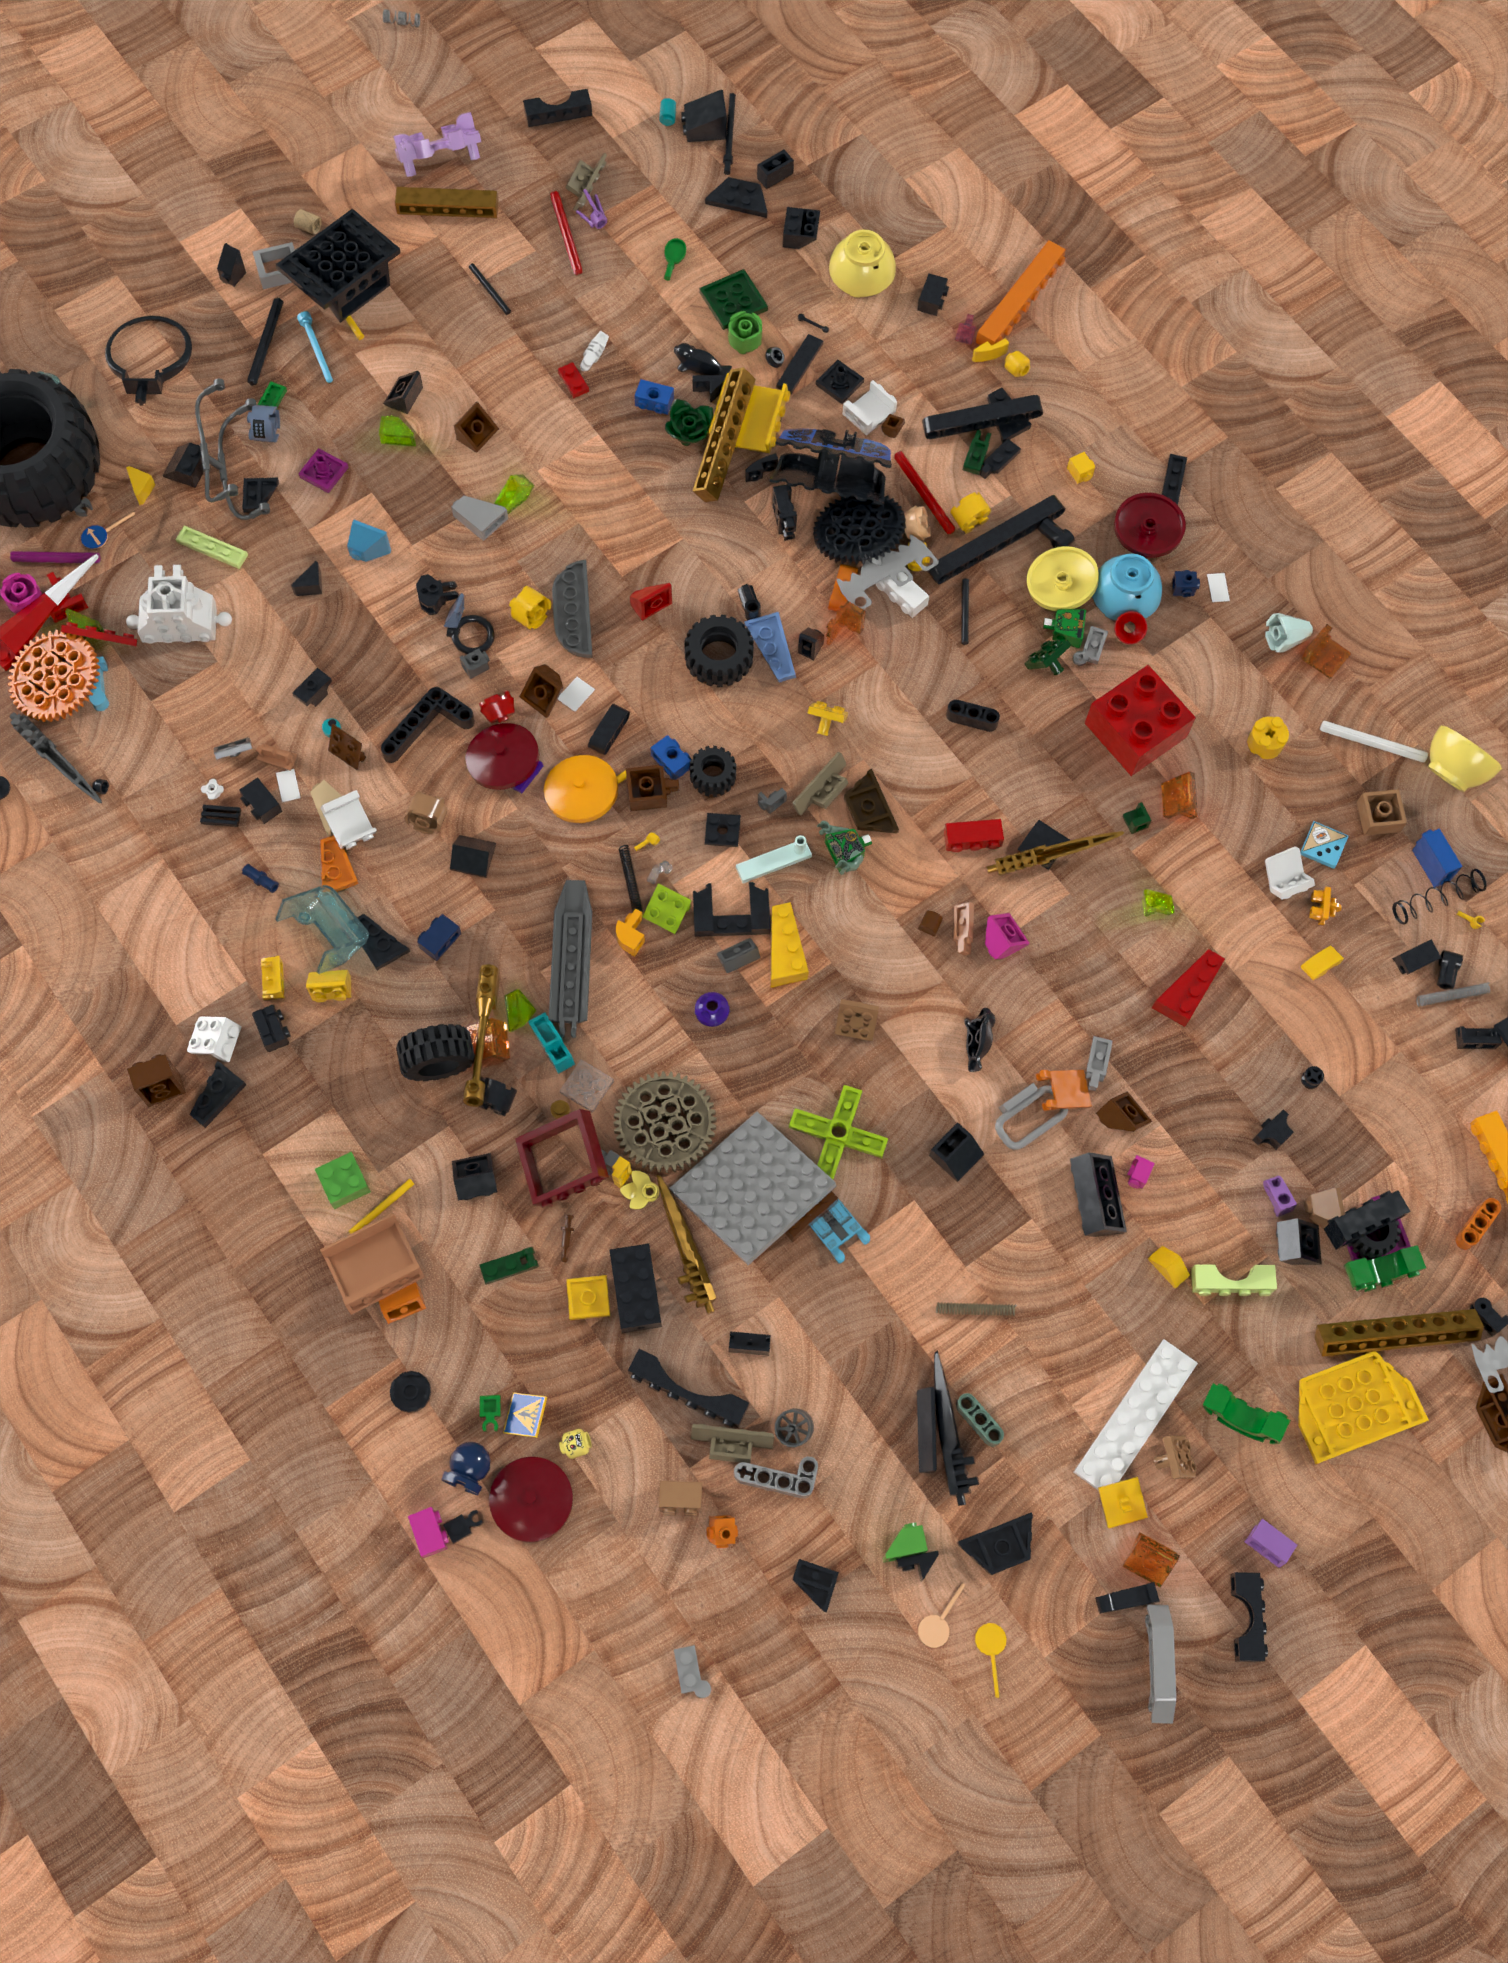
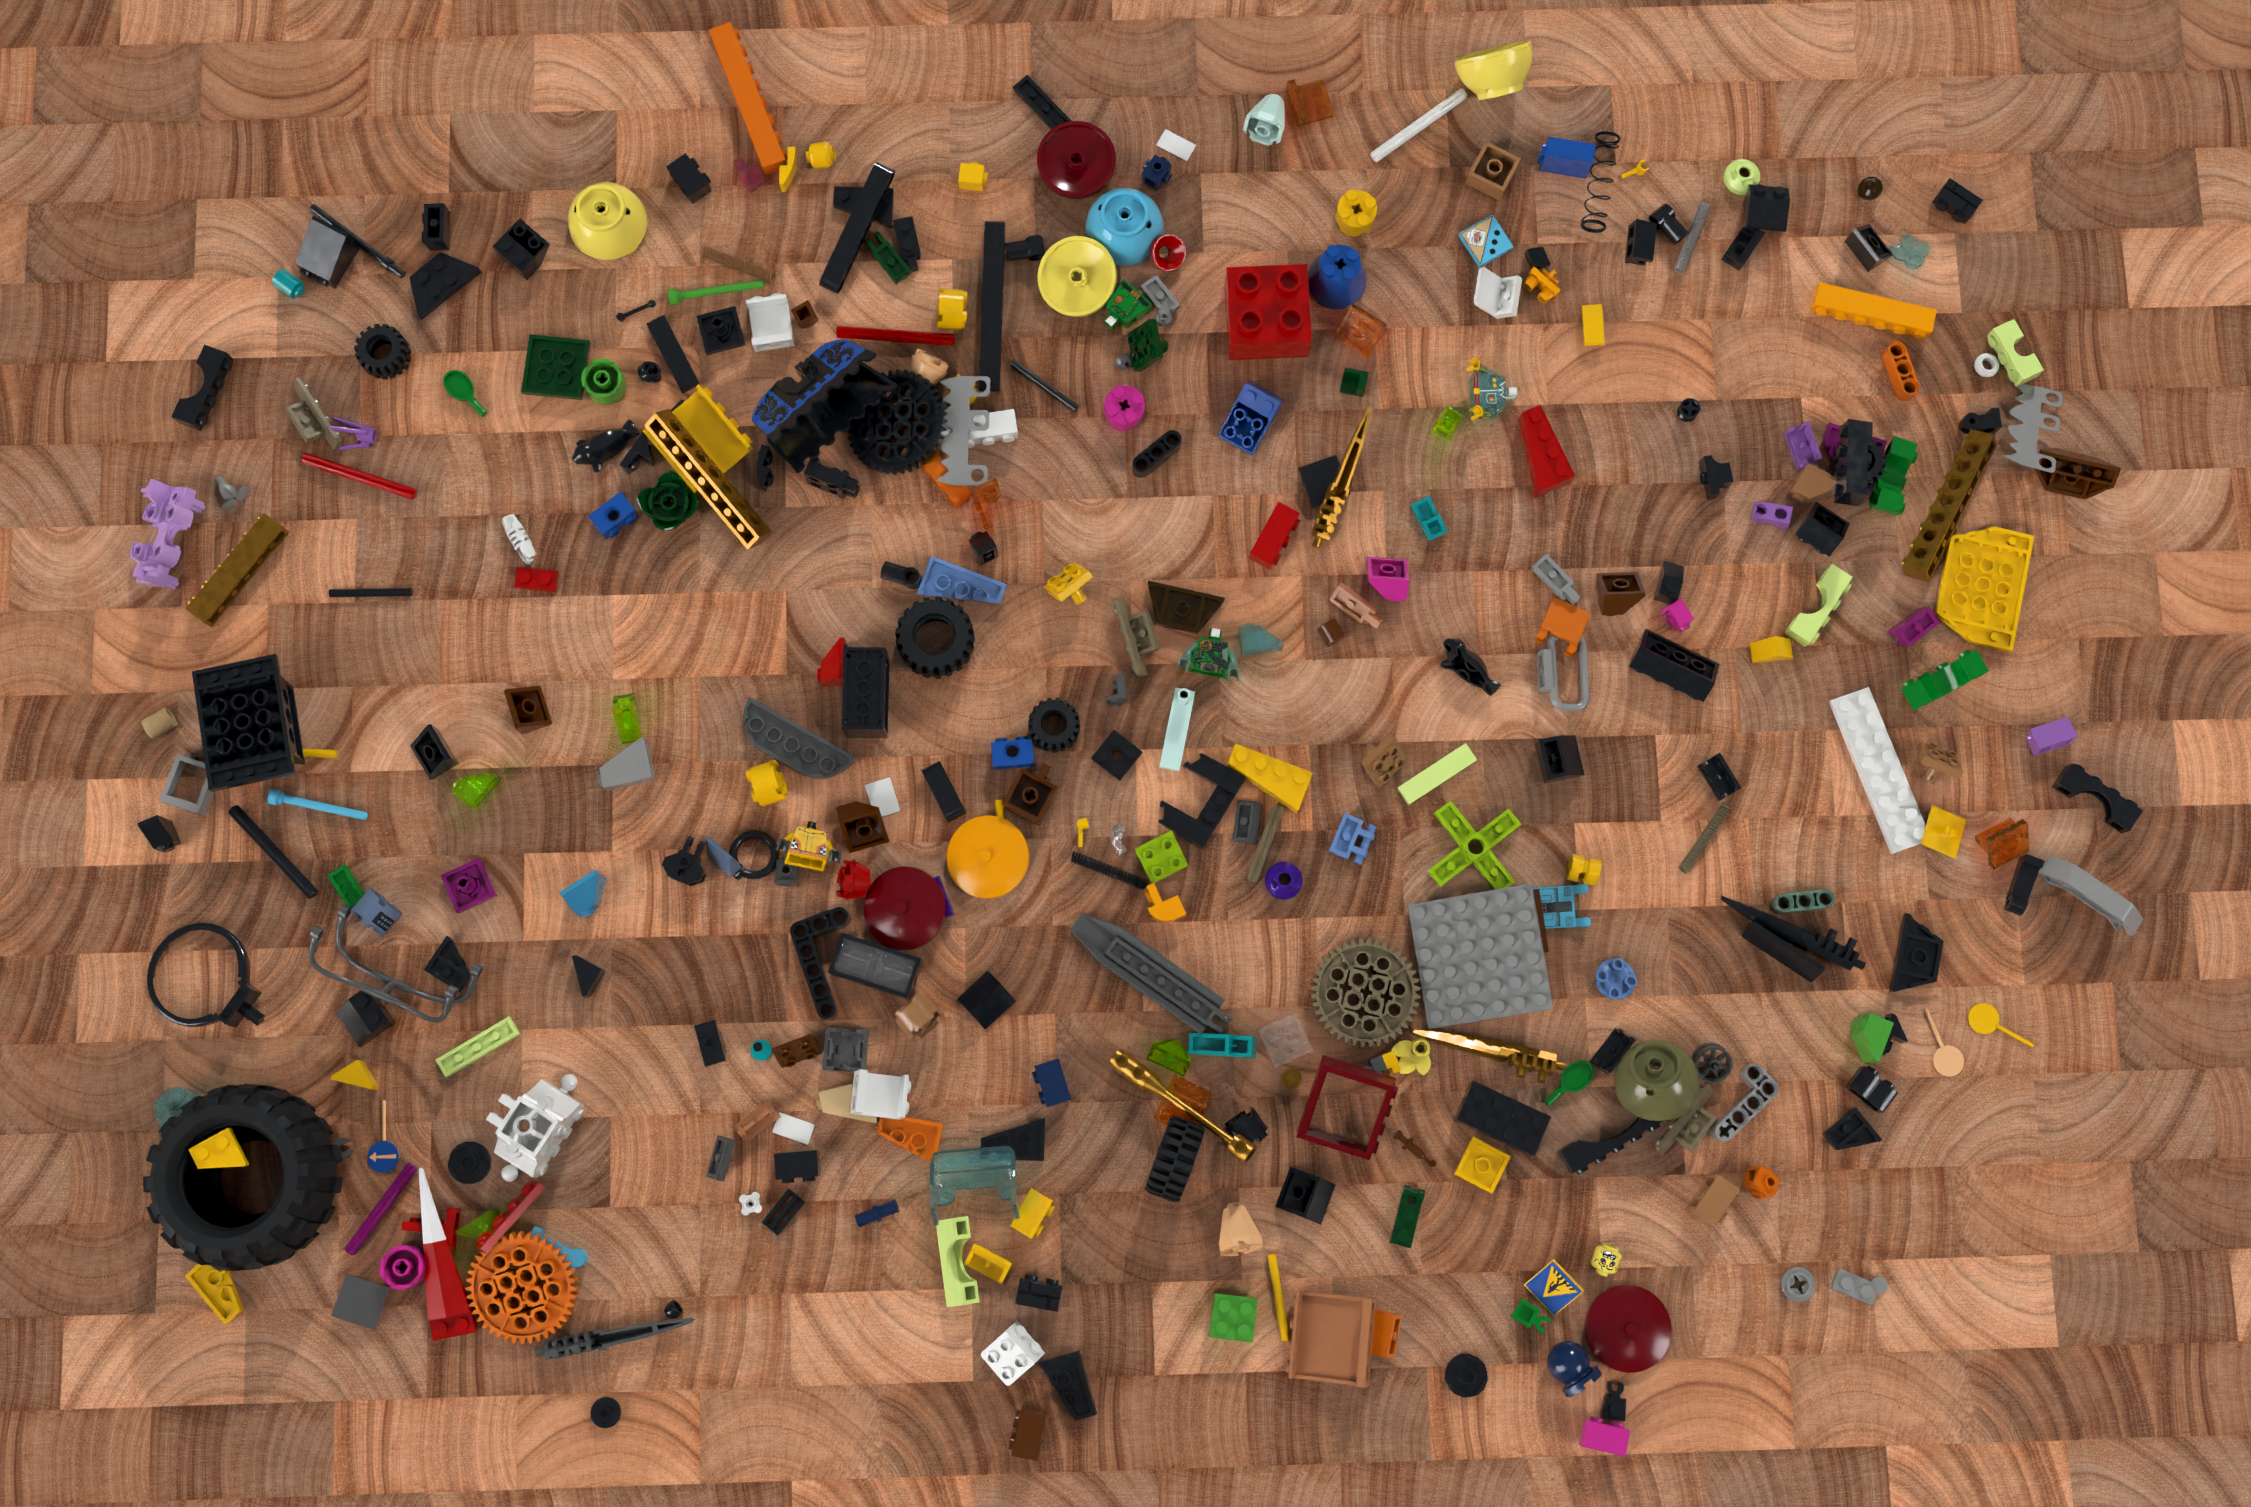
camera: 55 degrees left, 10 degrees up
none -> yellow wing [188,1127,249,1169]
none -> light grey plant [215,476,249,510]
none -> black tyre [354,324,411,380]
none -> black tile [448,1142,492,1184]
none -> bright green piece [668,280,764,306]
none -> medium nougat piece [700,246,776,283]
none -> torso [775,821,841,871]
none -> flat silver brick [822,1027,869,1072]
none -> clear brick [828,933,923,1001]
none -> black hose [842,647,890,738]
none -> yellowish green arch [936,1216,980,1307]
none -> dark pink brick [1104,386,1145,431]
none -> dark grey hinge [1114,353,1132,370]
none -> blue slope [1218,380,1285,455]
none -> light nougat cone [1219,1202,1263,1256]
none -> clear light blue slope [1238,623,1283,656]
none -> dark tan axle [1247,804,1284,883]
none -> blue cone [1308,245,1367,310]
none -> medium blue plate [1329,813,1376,865]
none -> yellowish green tile [1397,743,1477,805]
none -> teal slope [1410,496,1448,541]
none -> clear light blue torso [1466,358,1517,420]
none -> black slope [1524,247,1551,270]
none -> green piece [1544,1060,1593,1107]
none -> yellow wheel [1566,853,1602,886]
none -> medium blue dish [1595,958,1637,1000]
none -> olive piece [1614,1040,1700,1121]
none -> black slope [1653,561,1684,604]
none -> black hinge [1697,753,1741,801]
none -> light grey gear [1780,1267,1816,1302]
none -> medium lavender hinge [1784,421,1822,470]
none -> black brick [1845,1066,1898,1113]
none -> magenta hinge [1888,607,1940,647]

